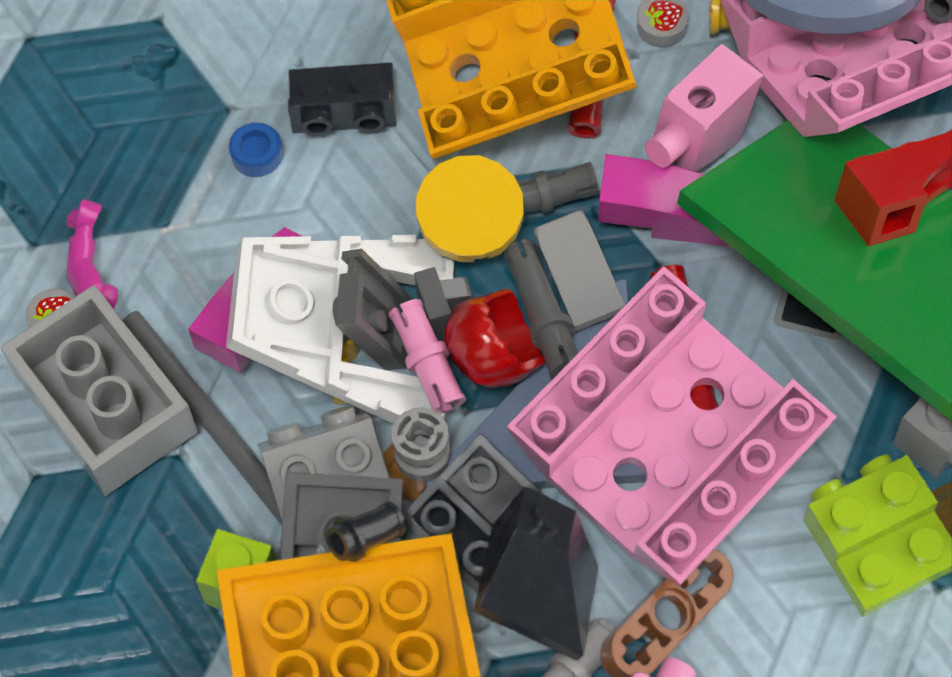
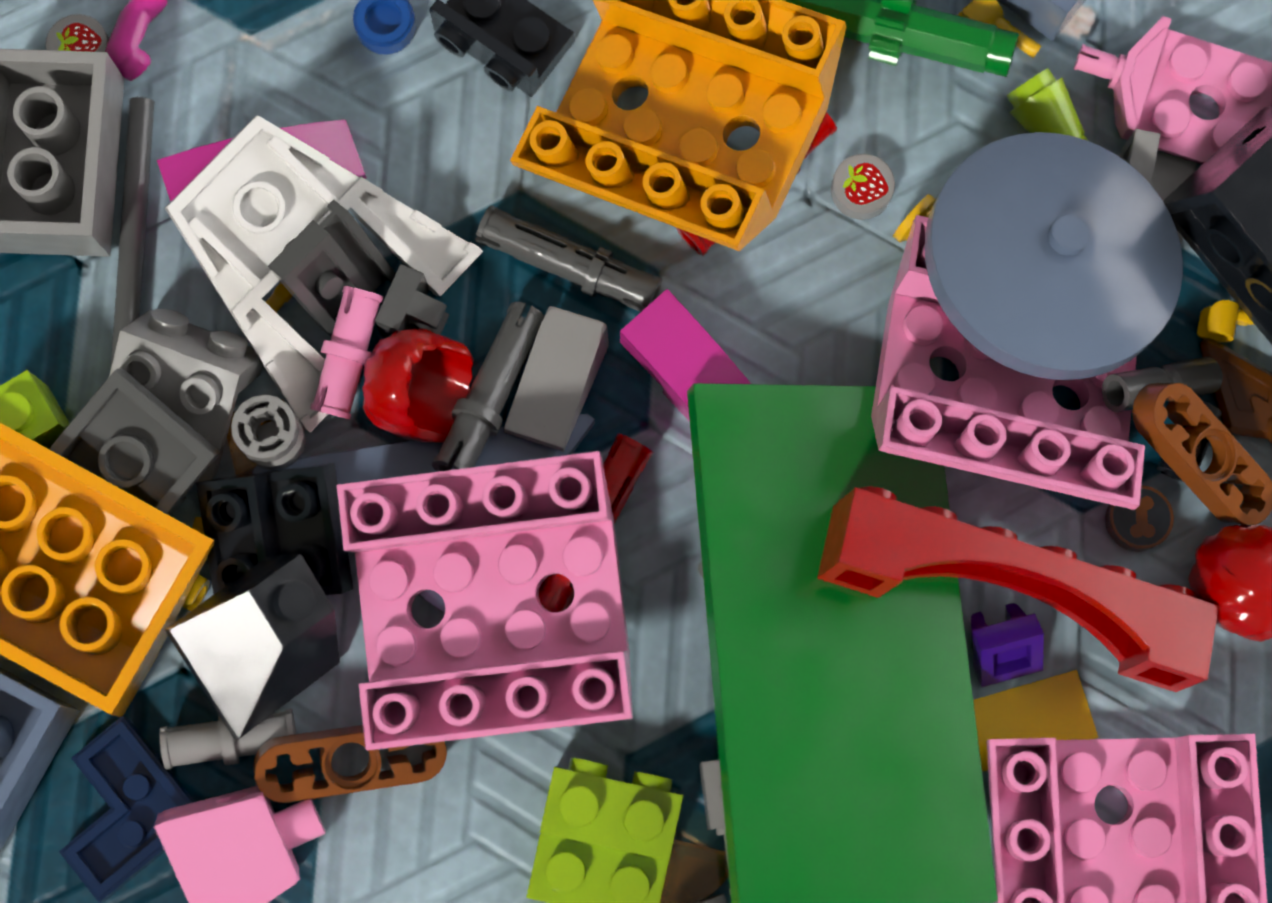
camera: 35 degrees right, 15 degrees up
black pin [327,501,406,562] -> none
yellow tile [416,155,523,262] -> none
bright pink torso [645,44,763,172] -> none

